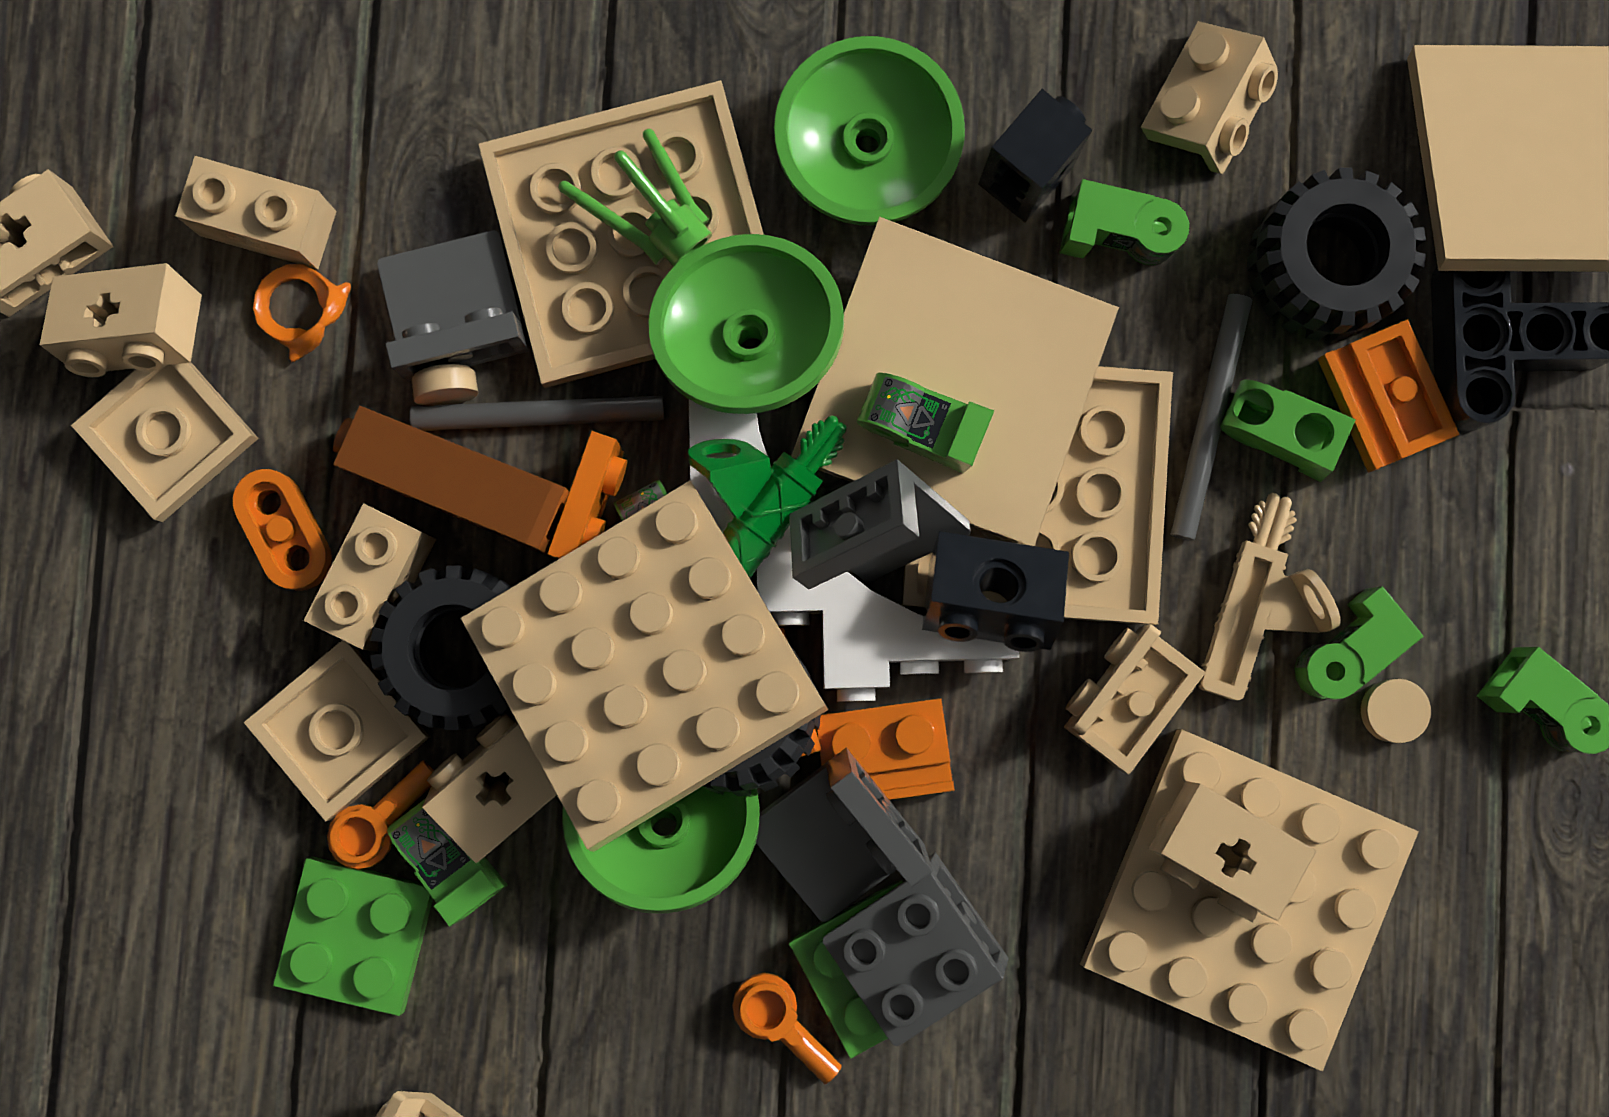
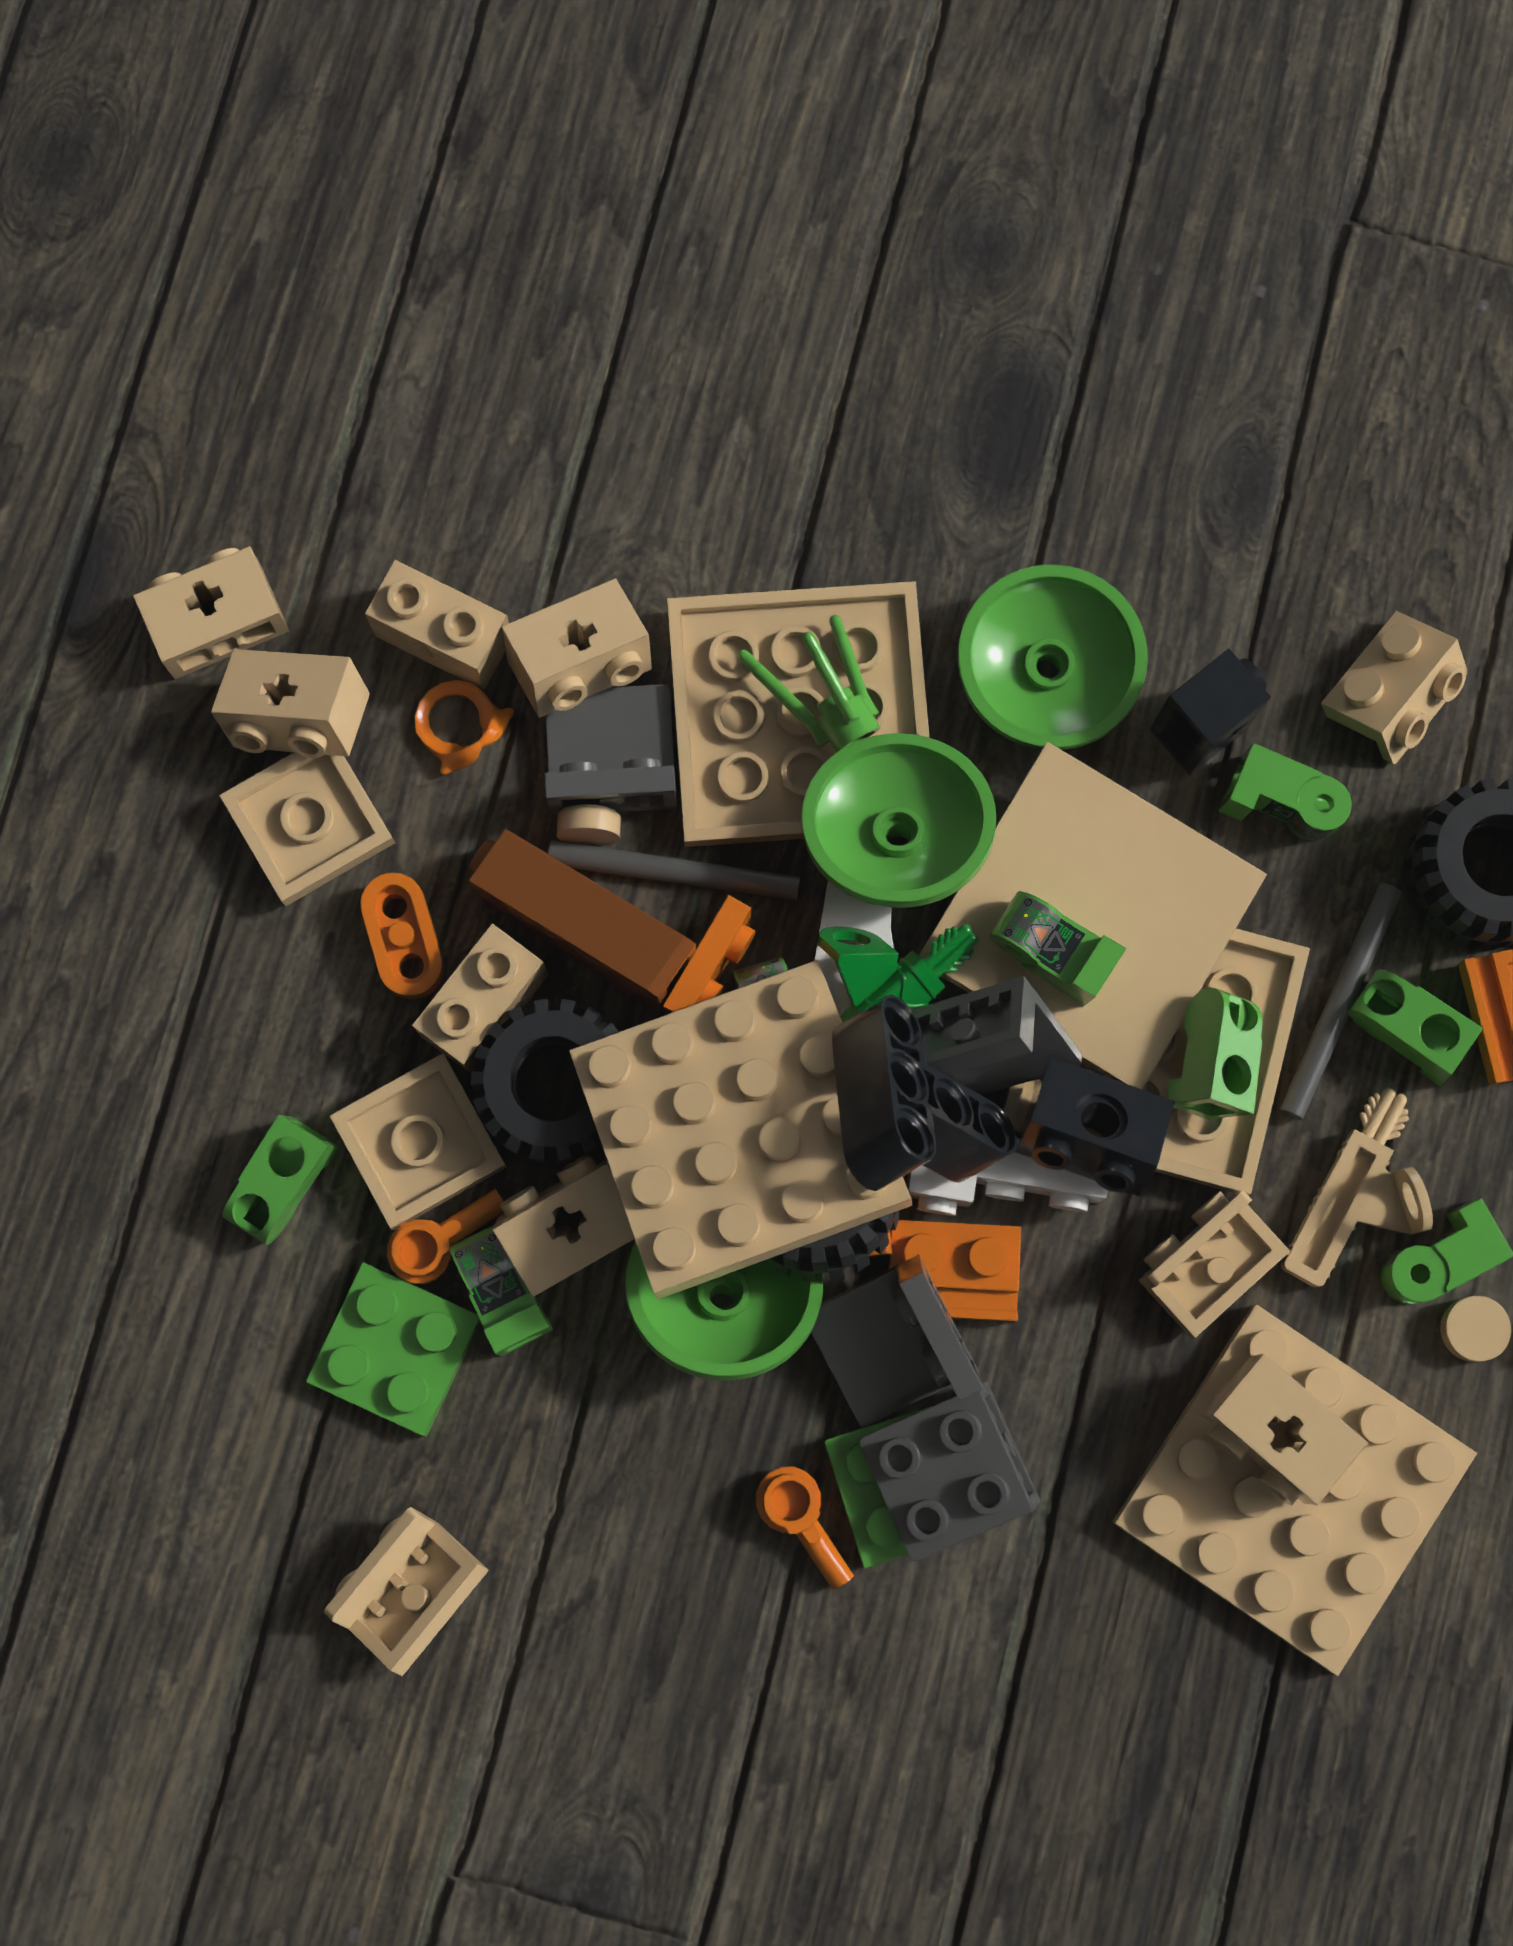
camera: 15 degrees right, 5 degrees down
none -> bright green leg [222,1115,340,1245]
none -> tan brick [502,578,652,718]
none -> black beam [832,995,1017,1191]
none -> bright green leg [1167,987,1263,1120]

